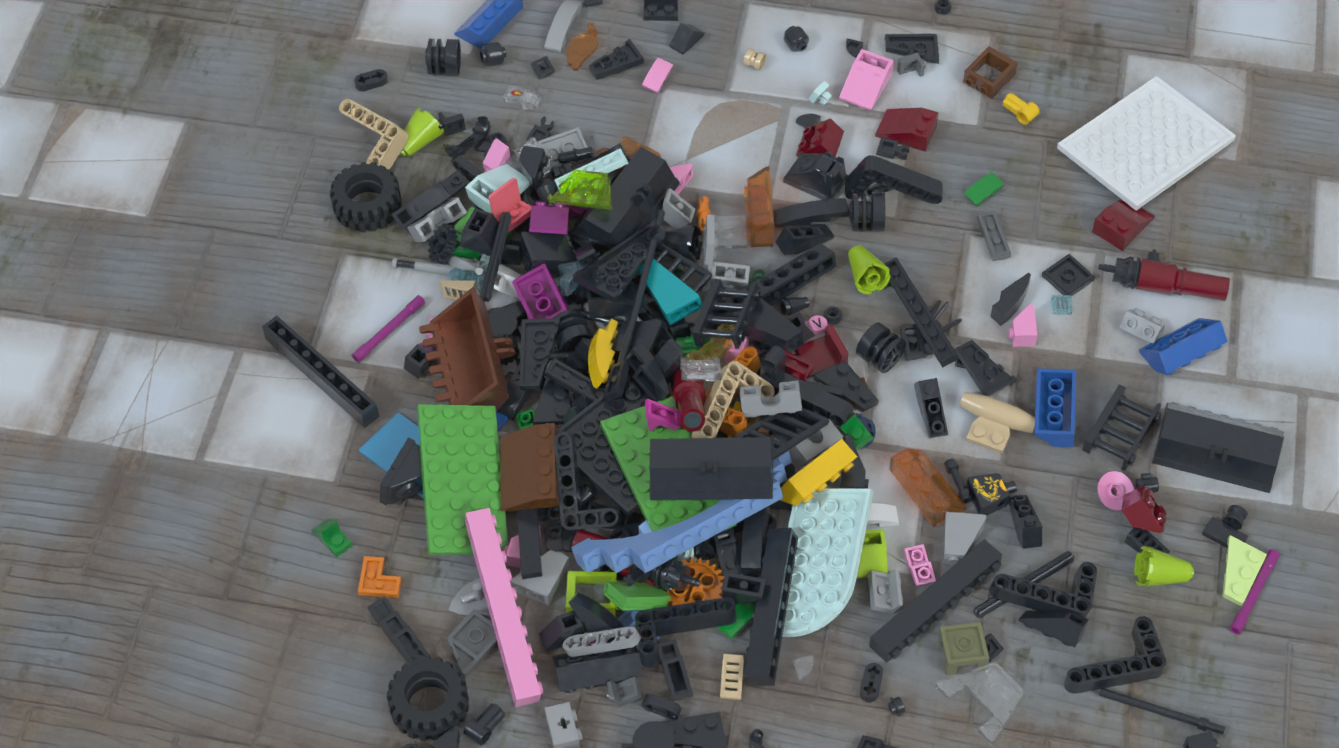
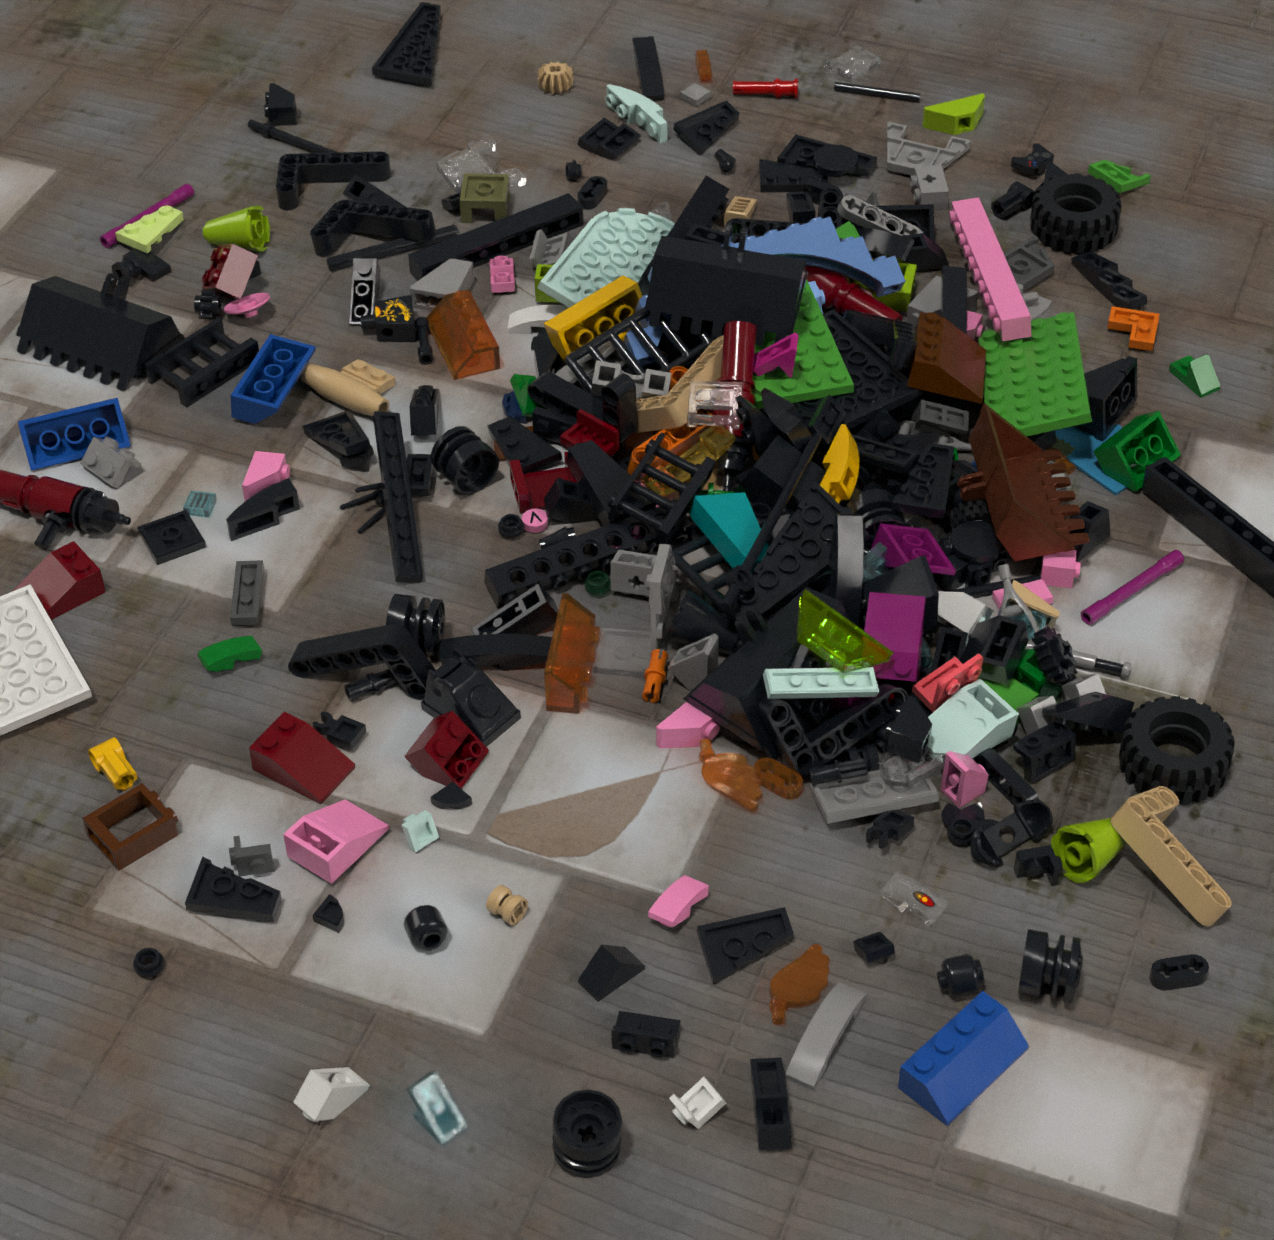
camera: 170 degrees left, 10 degrees down
black axle [480,212,512,302] -> none
lime cone [848,245,890,294] -> none
none -> green slope [1093,410,1181,491]

